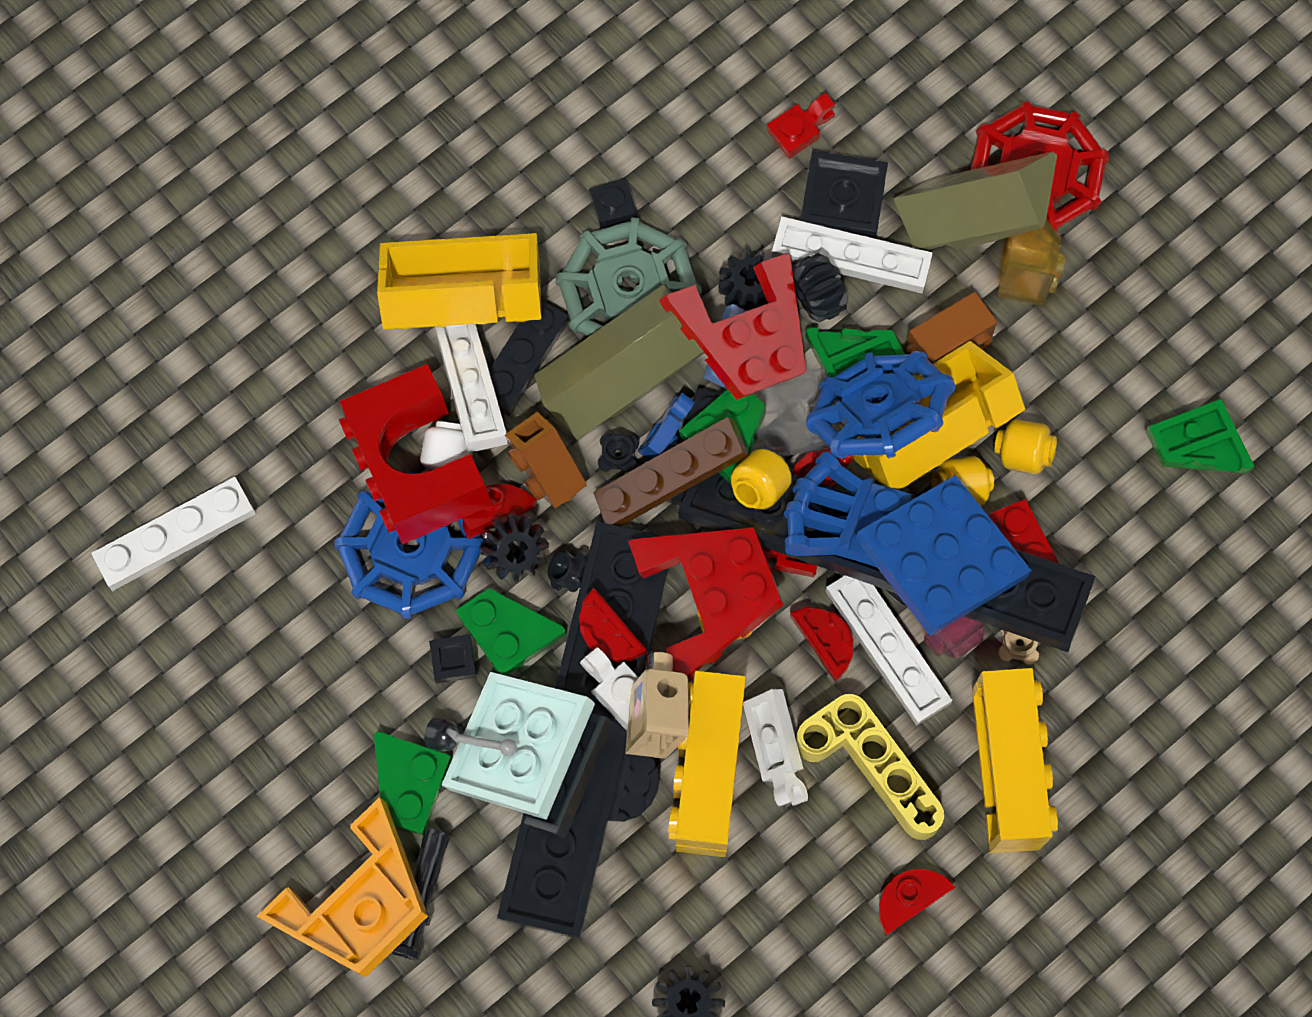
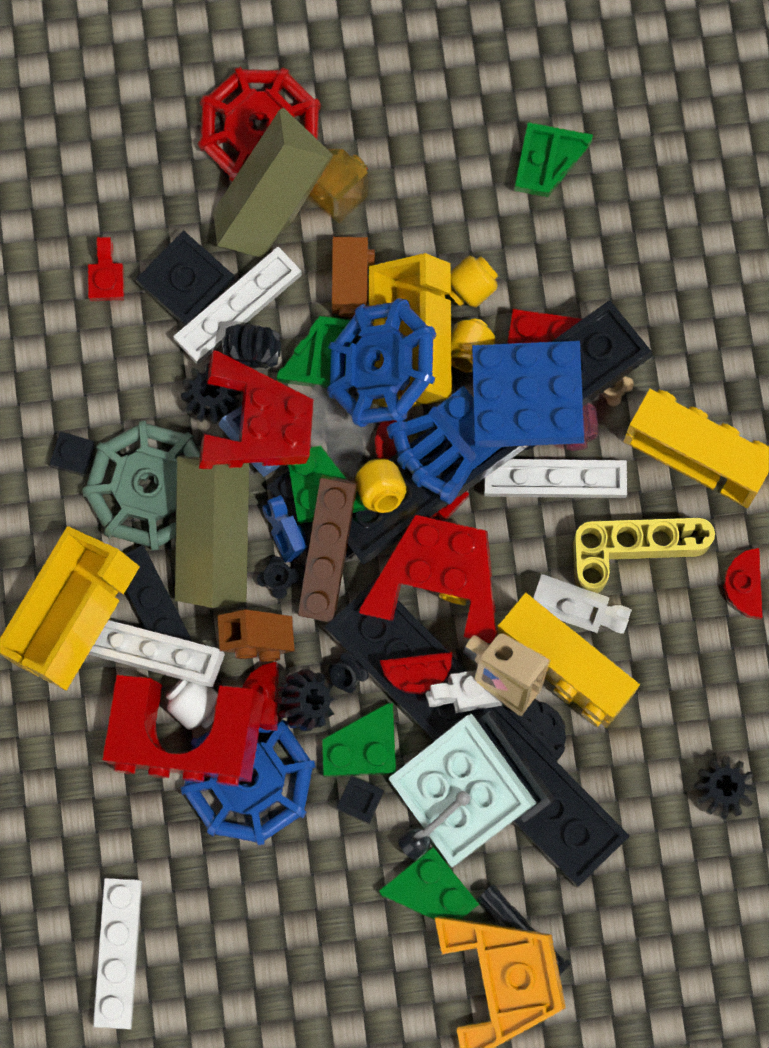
camera: 60 degrees left, 5 degrees up
red plate [790,607,853,683] -> none

